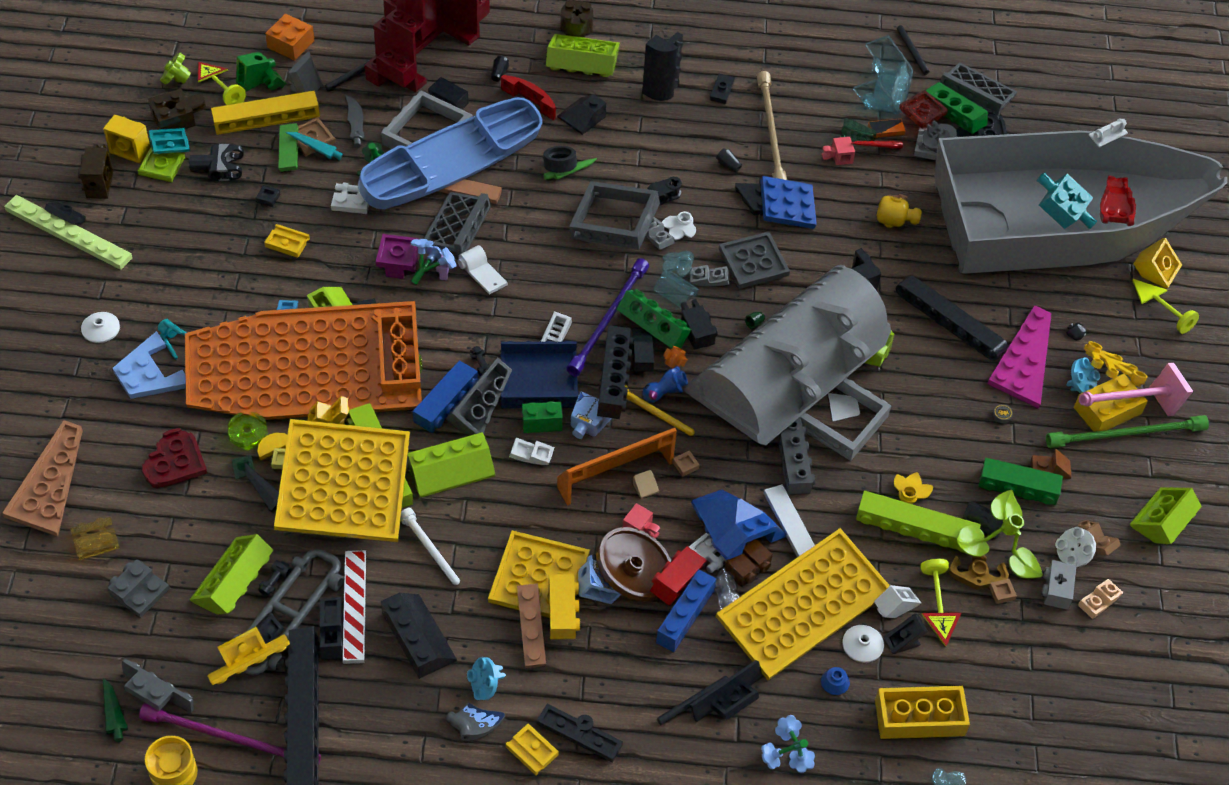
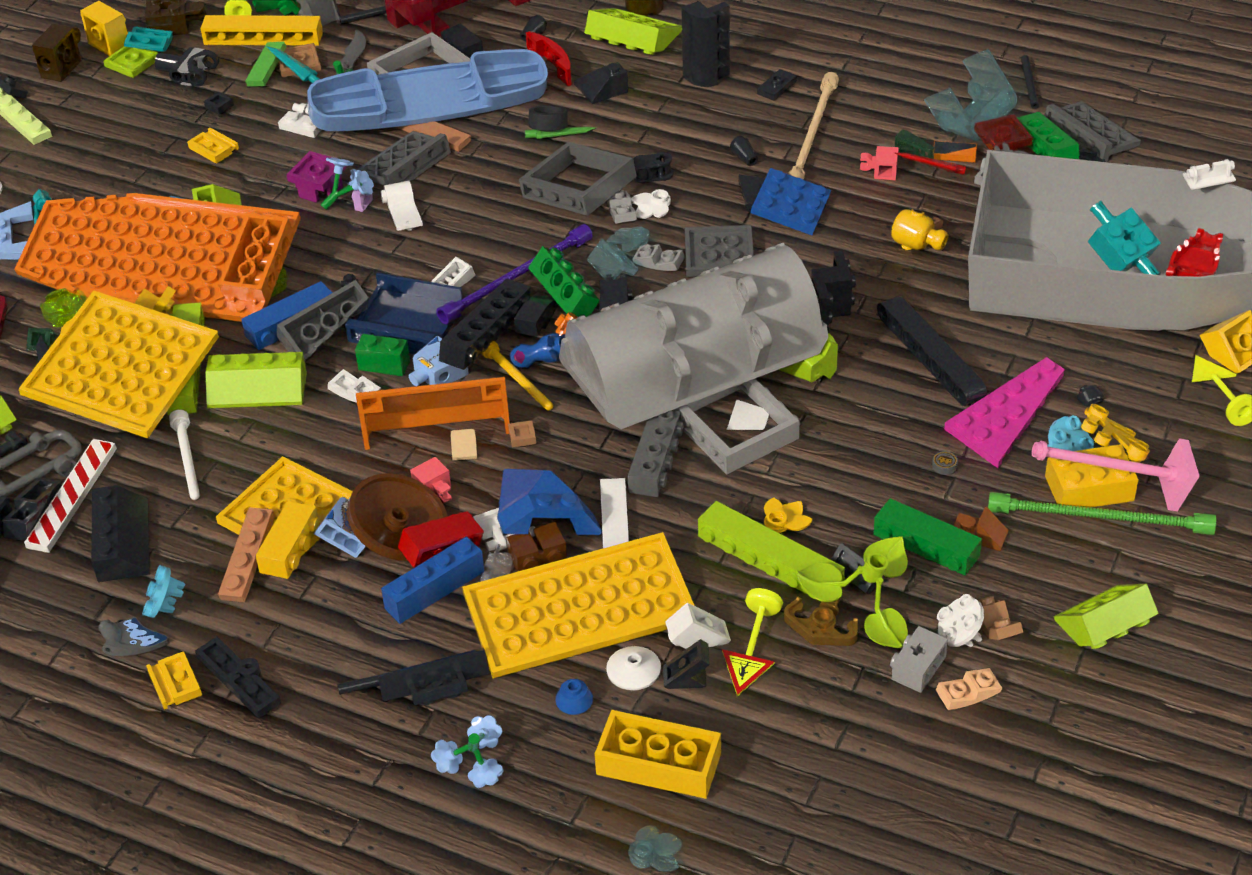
camera: 25 degrees right, 10 degrees down
medium nougat plate [989,579,1017,604] -> none

